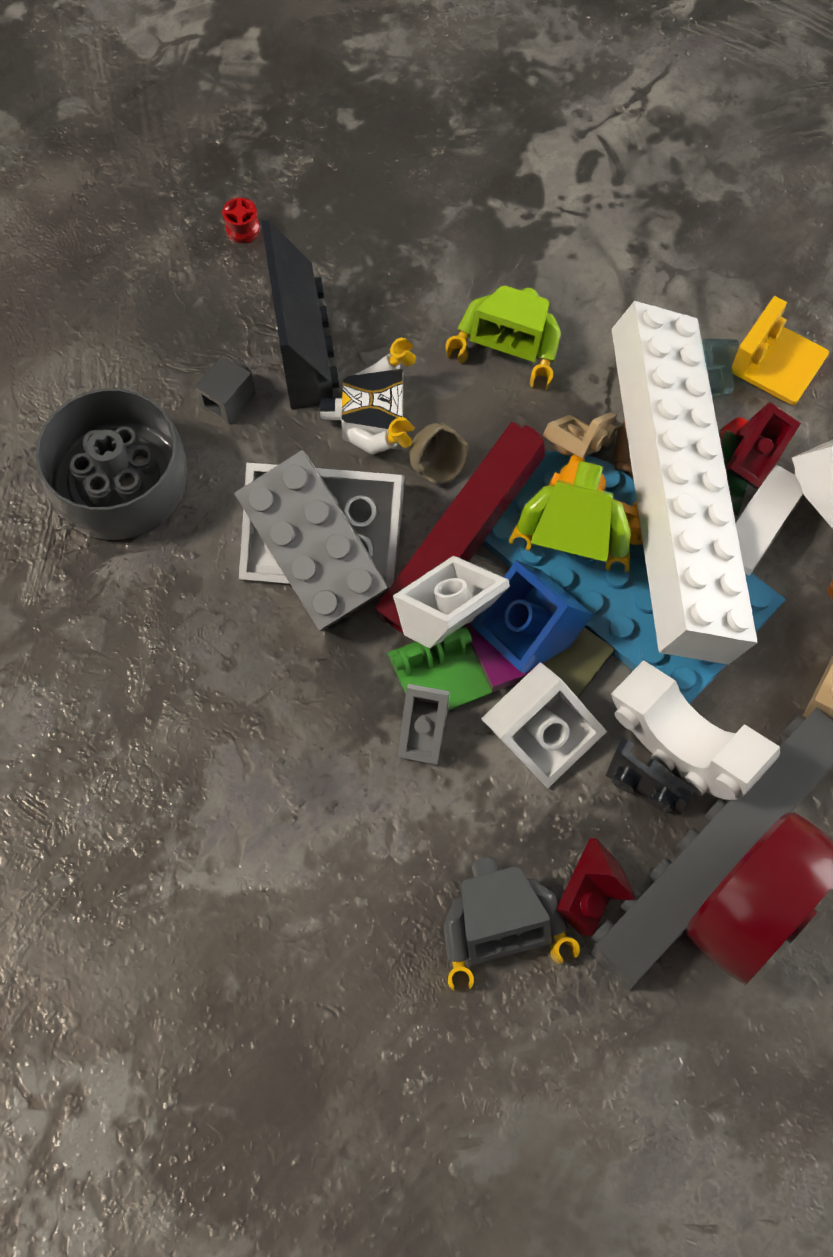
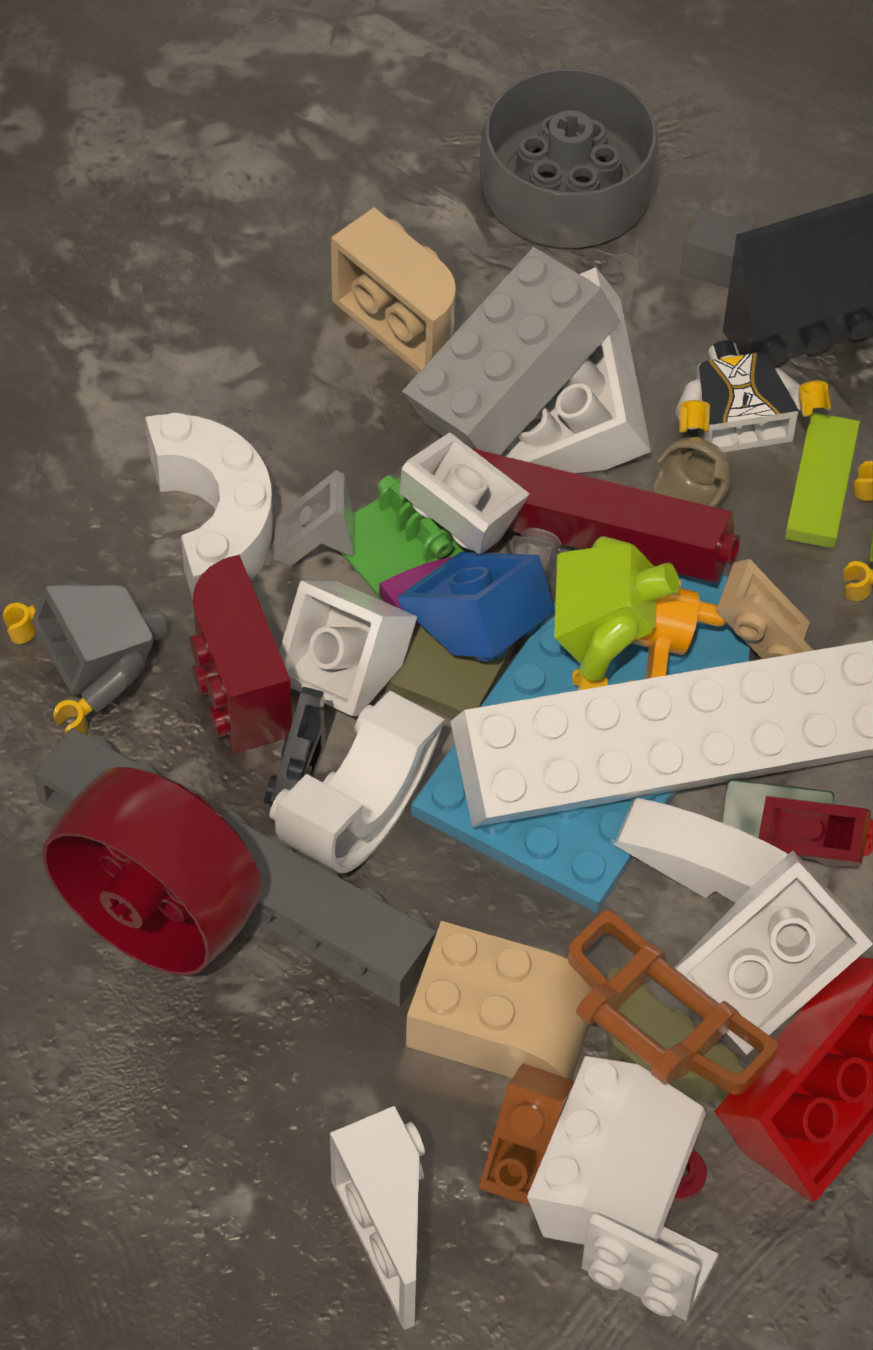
camera: 75 degrees right, 10 degrees down
dark red slope [556,838,636,936] -> none
none -> white brick [145,413,273,599]
none -> dark red brick [189,554,292,755]
none -> tan brick [331,207,456,373]
none -> lime tile [785,412,860,549]

